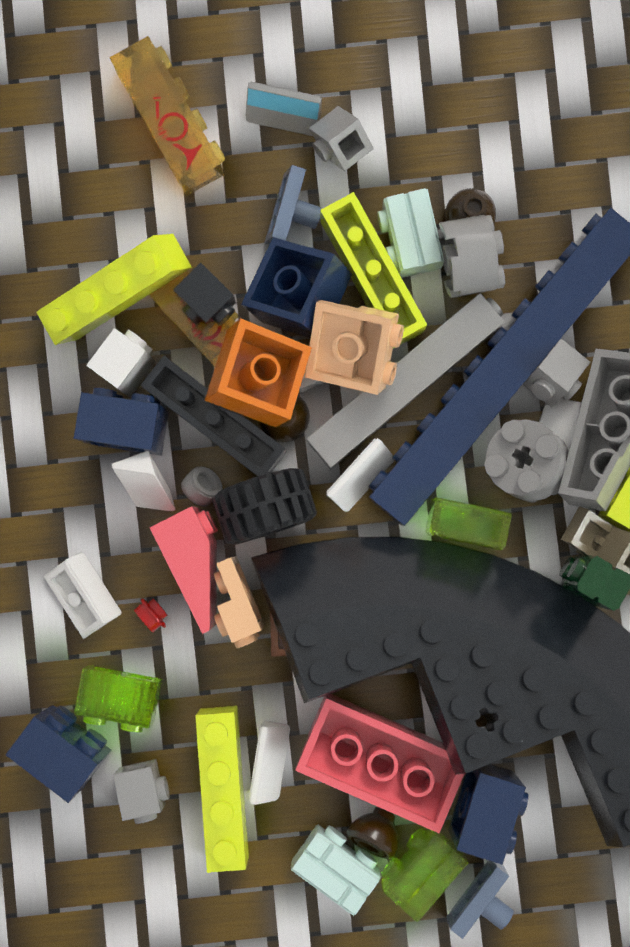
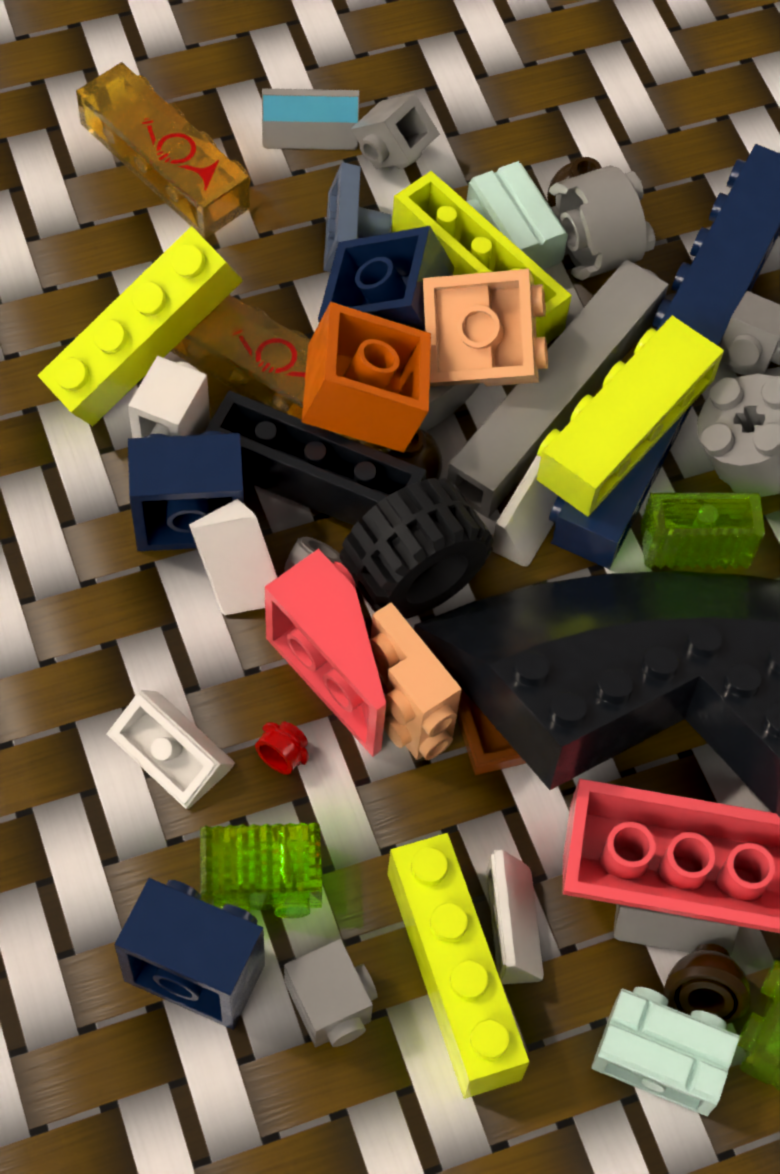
camera: 25 degrees left, 25 degrees down
black brick [173,262,236,329] -> none
none -> neon yellow brick [536,315,724,517]

